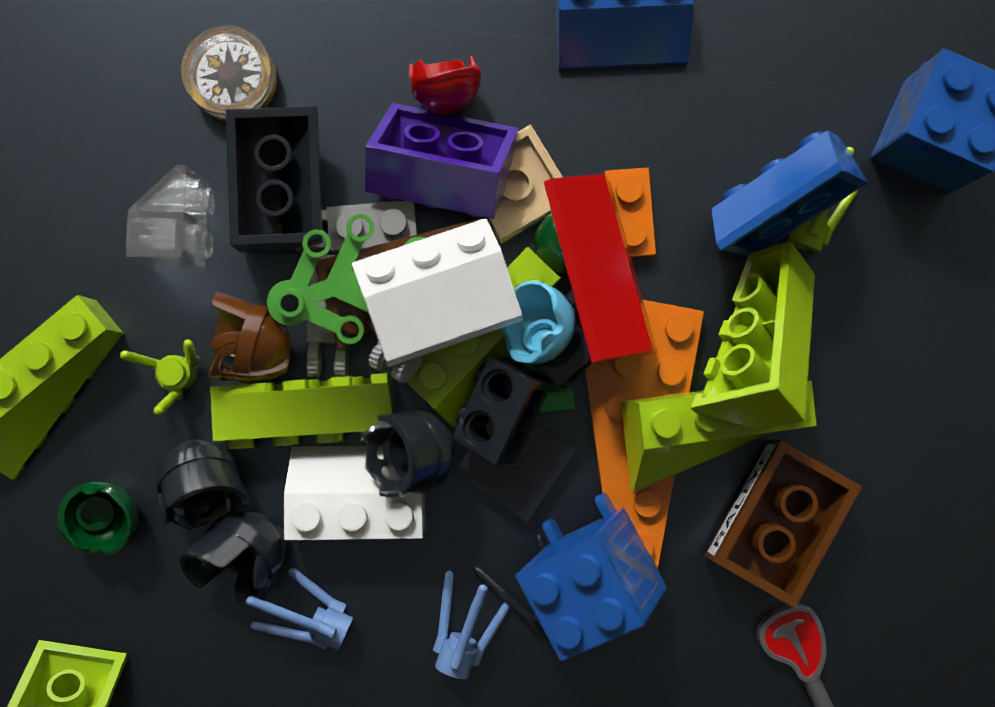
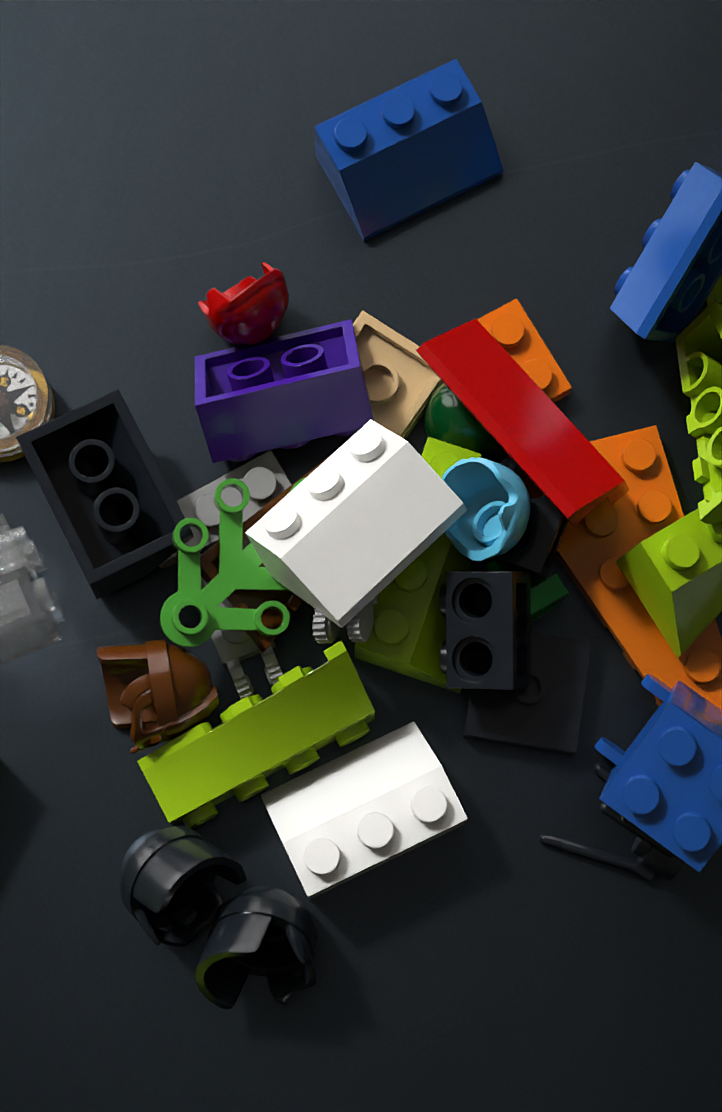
camera: 25 degrees left, 10 degrees down
dark green hair [57,482,139,556] -> none
lime plant [120,340,200,415] -> none
medium blue plant [246,567,353,651] -> none
black helmet [362,410,456,497] -> none
medium blue plant [433,571,510,679] -> none

